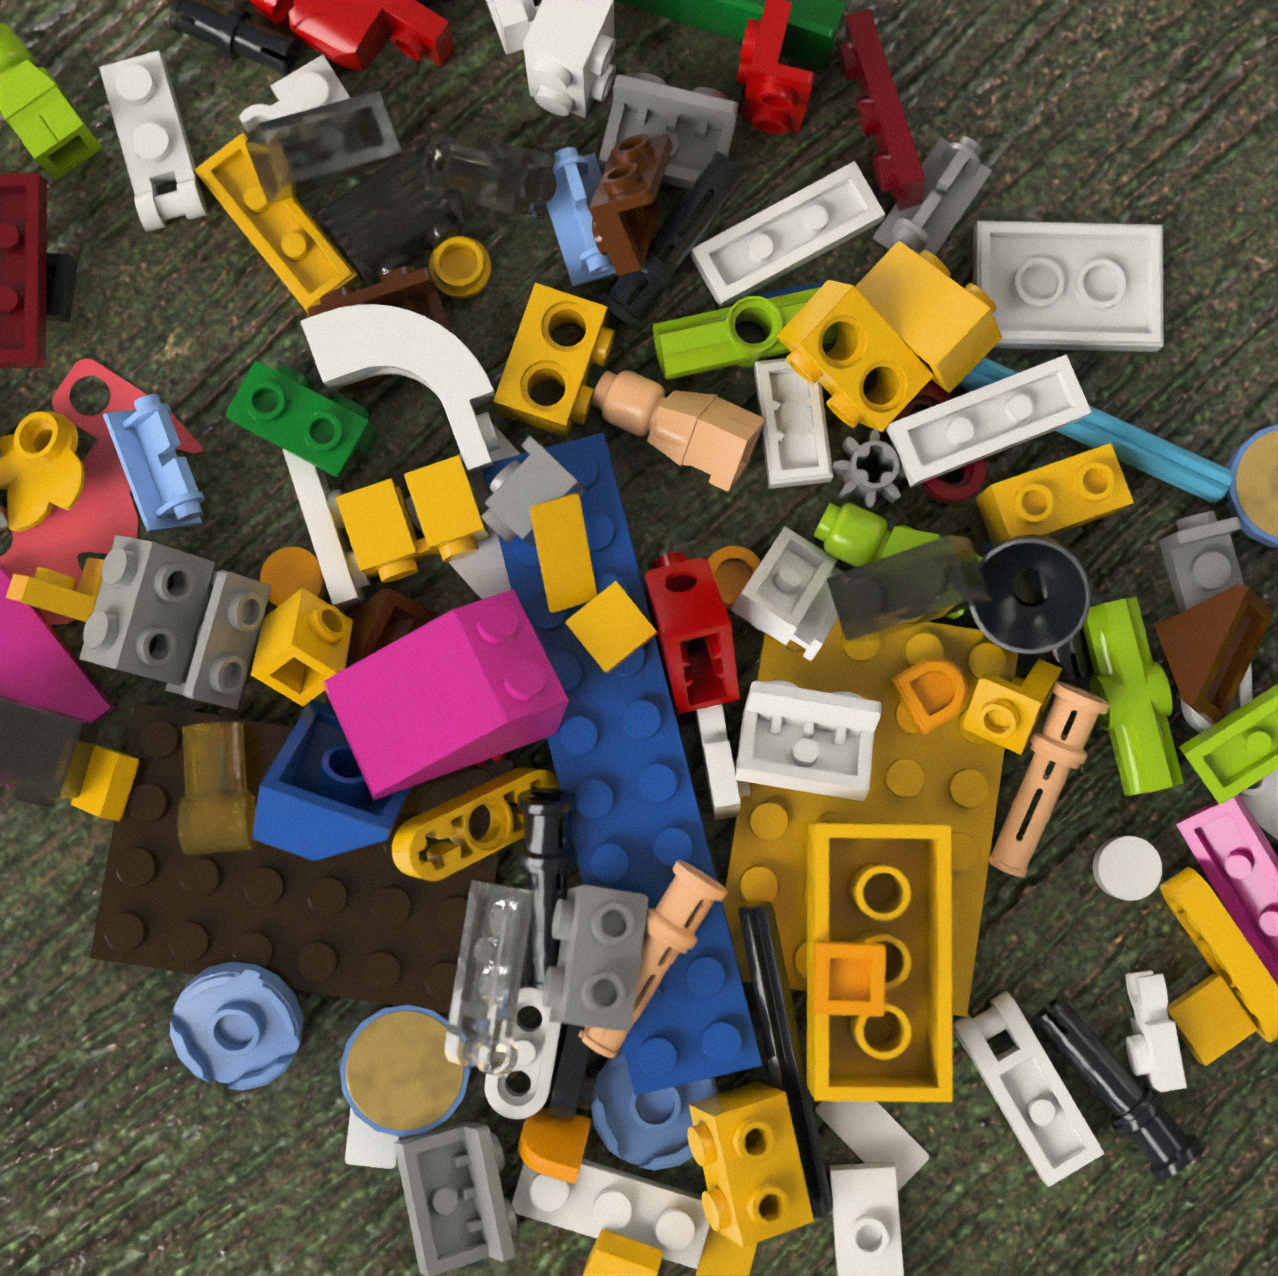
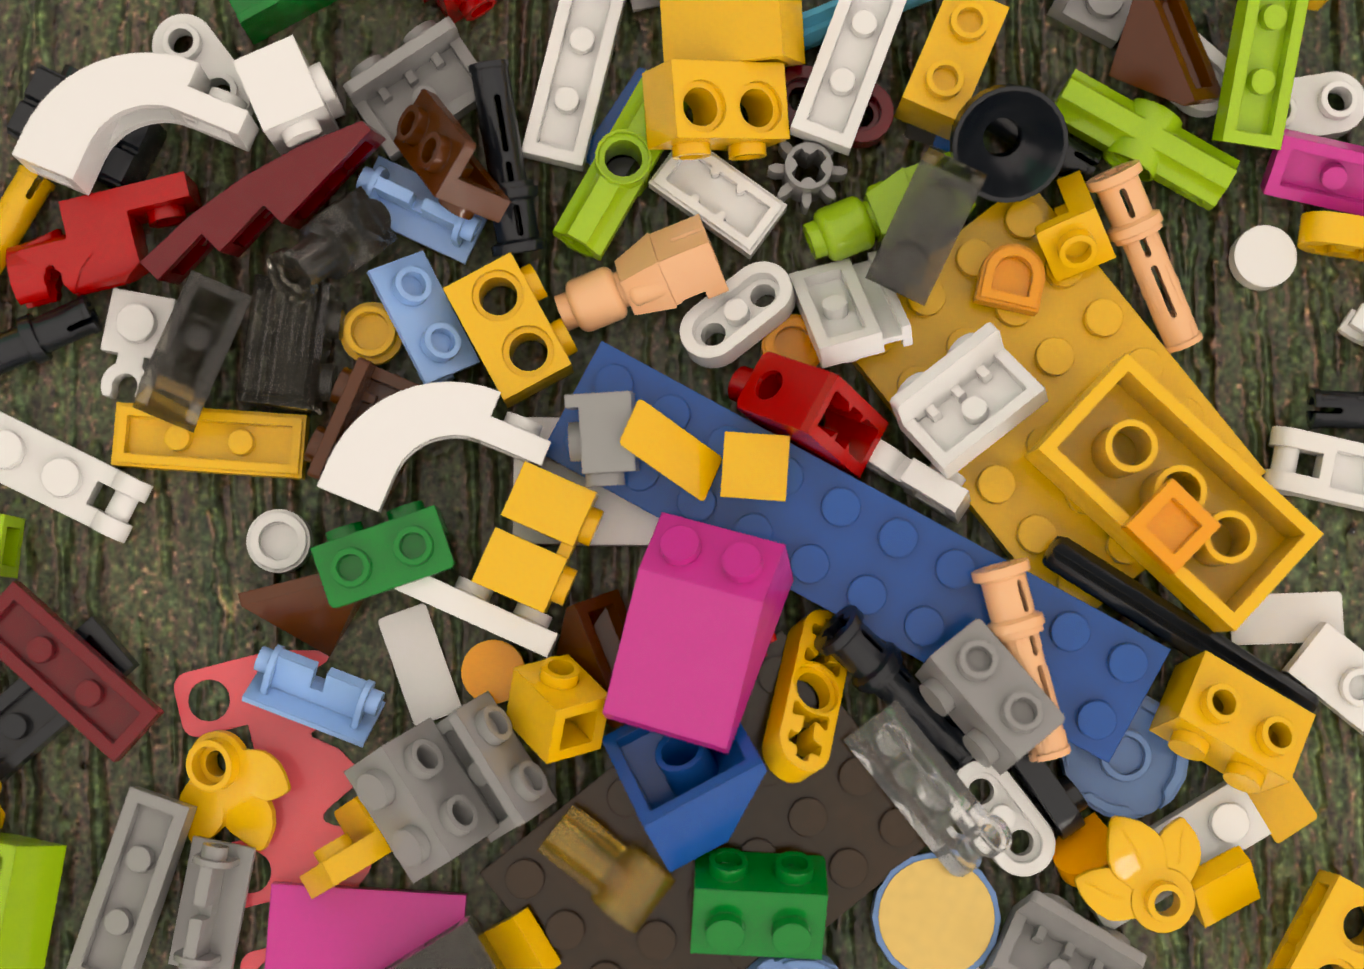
camera: 50 degrees left, 0 degrees up
none -> dark red slope [140,121,386,285]
none -> reddish brown slope [238,573,365,657]
none -> white tile [246,509,314,574]
none -> light blue hinge [367,250,480,384]
none -> white sticker [378,604,461,726]
none -> white plate [680,261,796,368]
none -> green bracket [690,848,828,960]
none -> yellow plate [1074,815,1201,933]

